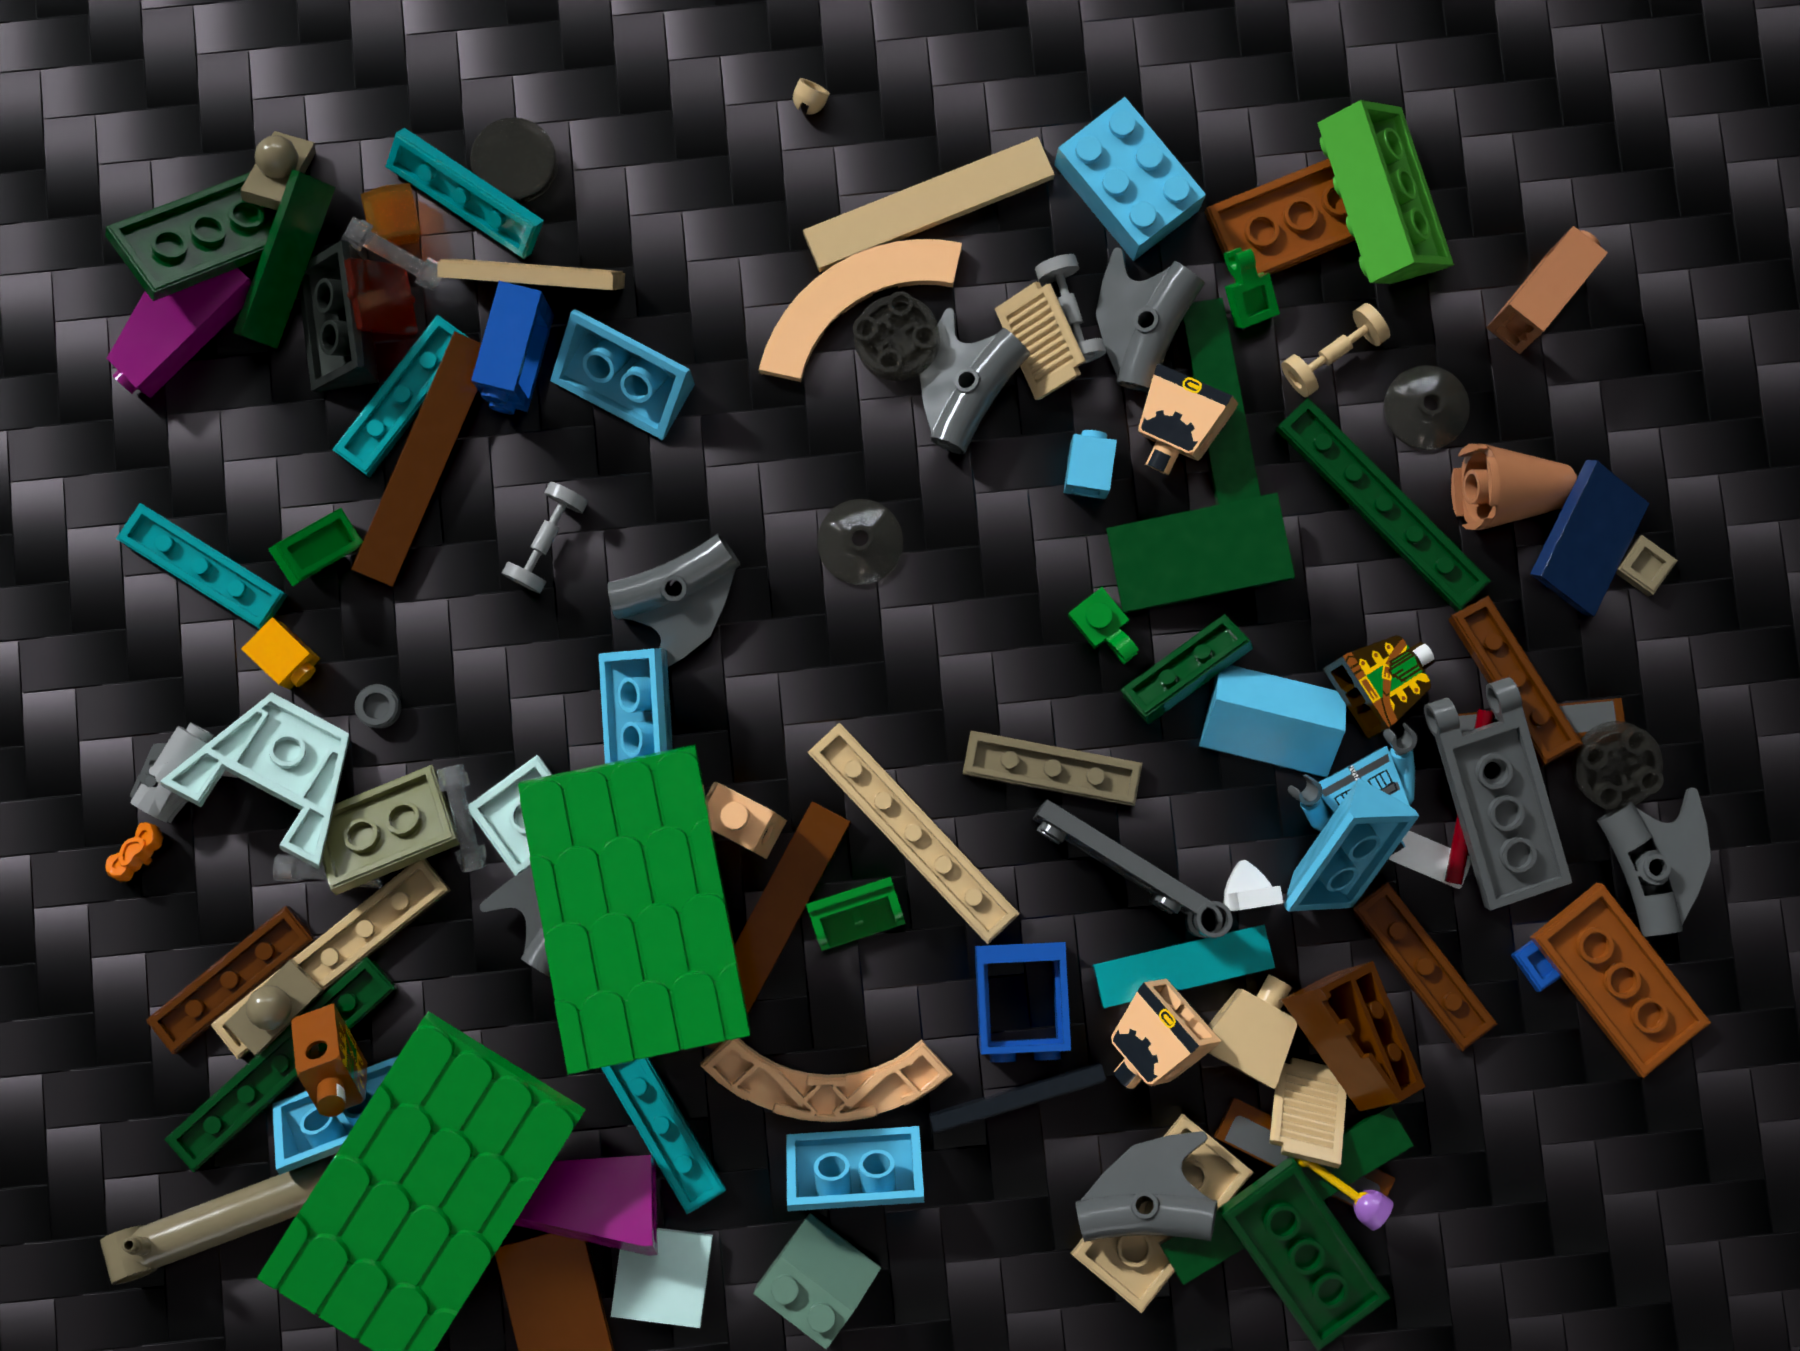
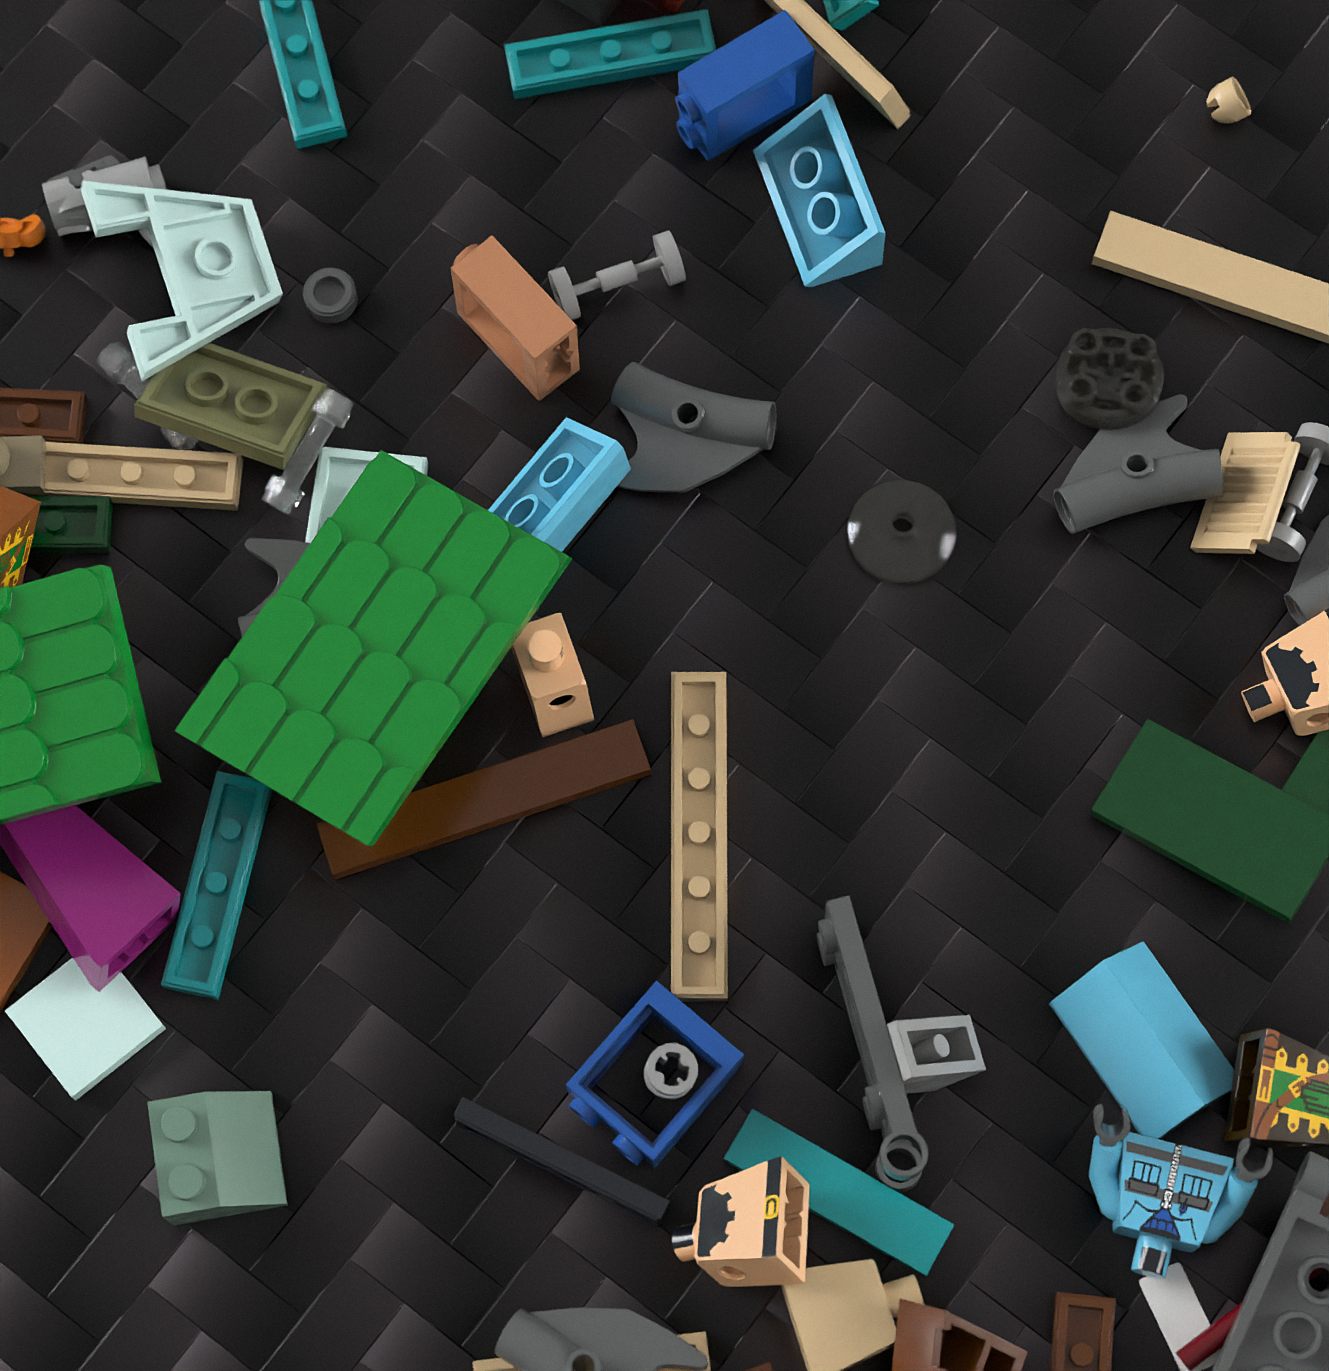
camera: 50 degrees right, 10 degrees down
light orange brick [241,617,321,690] -> none
green tile [268,508,363,587] -> none
reddish brown tile [351,331,481,587] -> none
light nougat tile [701,1038,953,1122] -> none
light nougat tile [759,239,962,382] -> none
medium azure slope [786,1126,924,1211] -> none
green hinge [806,877,906,951] -> none
dark tan tile [962,731,1142,807] -> none
medium azure brick [1063,430,1117,499] -> none
green plate [1068,587,1139,665] -> none
dark green tile [1120,614,1253,725] -> none
white tile [1223,860,1283,911] -> none
medium azure slope [1284,778,1419,912] -> none
none -> nougat window [450,236,580,401]
none -> light grey bush [644,1043,698,1099]
none -> light grey slope [887,1015,986,1094]

